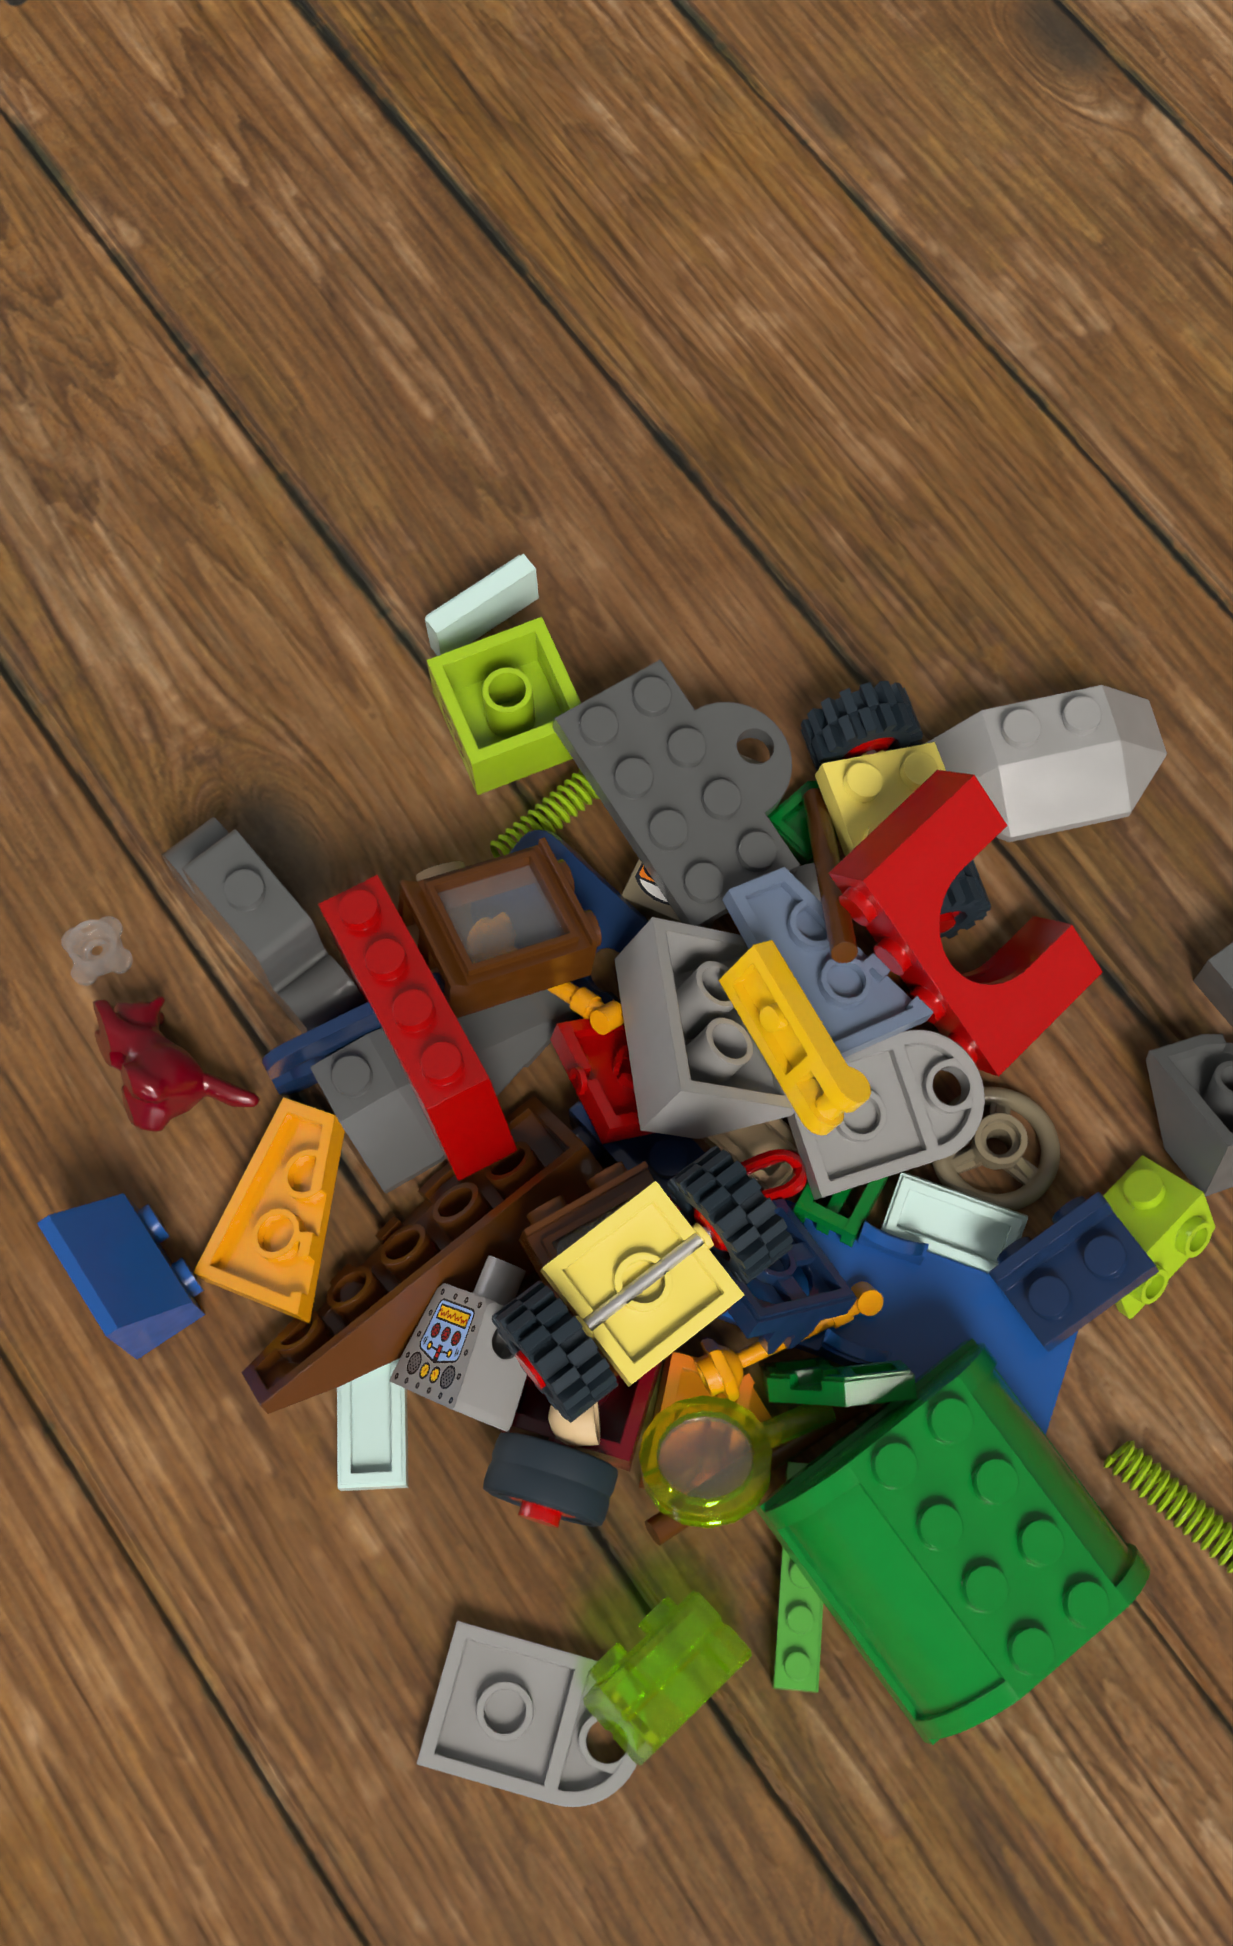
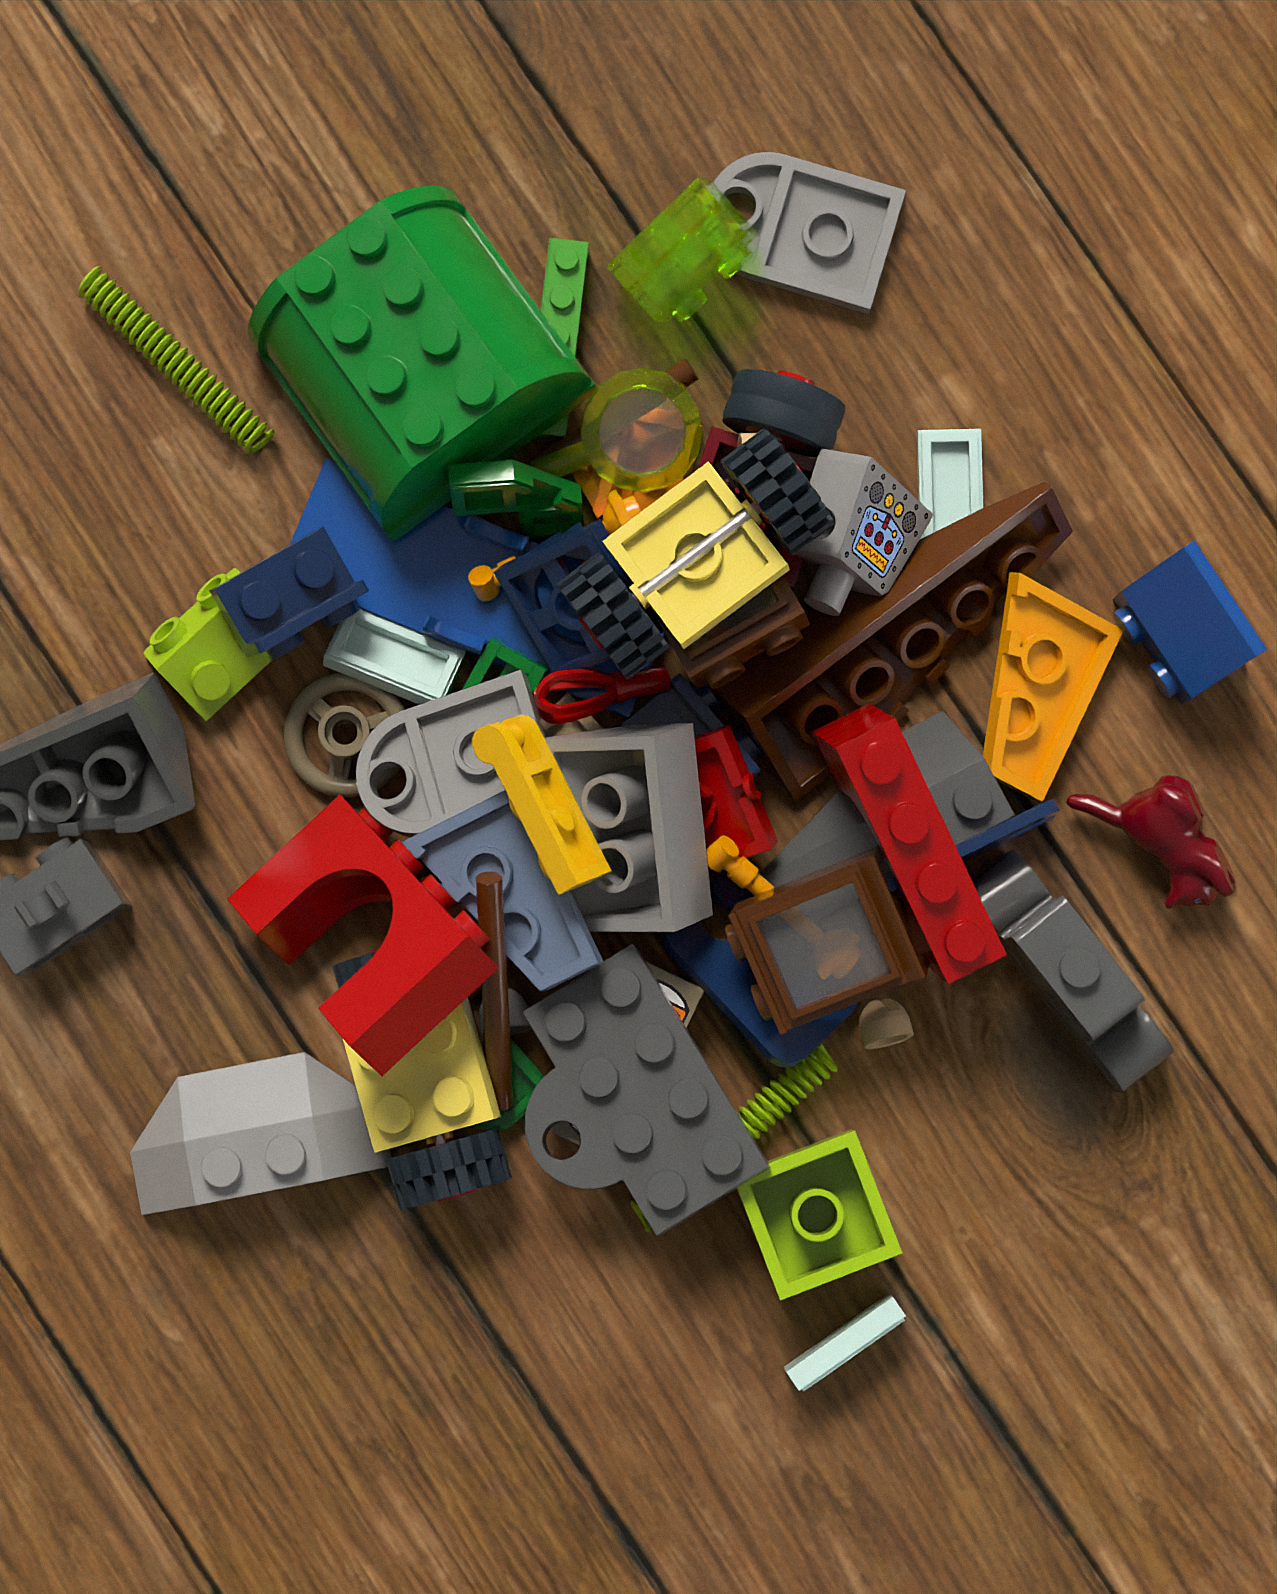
camera: 175 degrees left, 15 degrees up
clear plate [61,916,133,986] -> none

